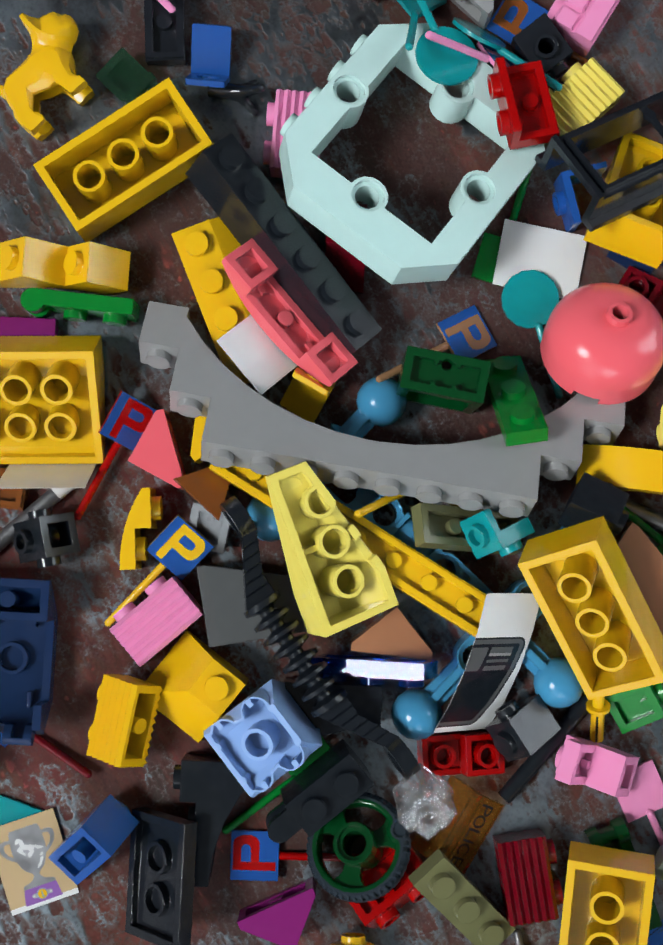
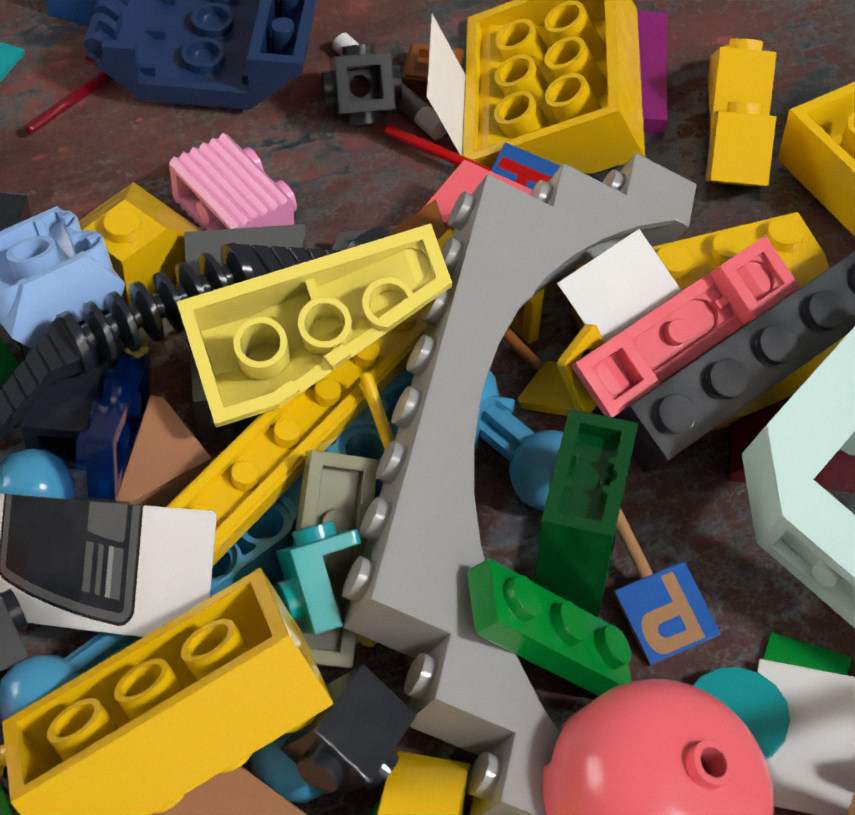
camera: 95 degrees right, 35 degrees down
green plate [20,288,140,327] -> none
yellow brick [86,674,162,768] -> none
piece [105,514,214,627] -> none
yellow slope [119,488,163,570] -> none

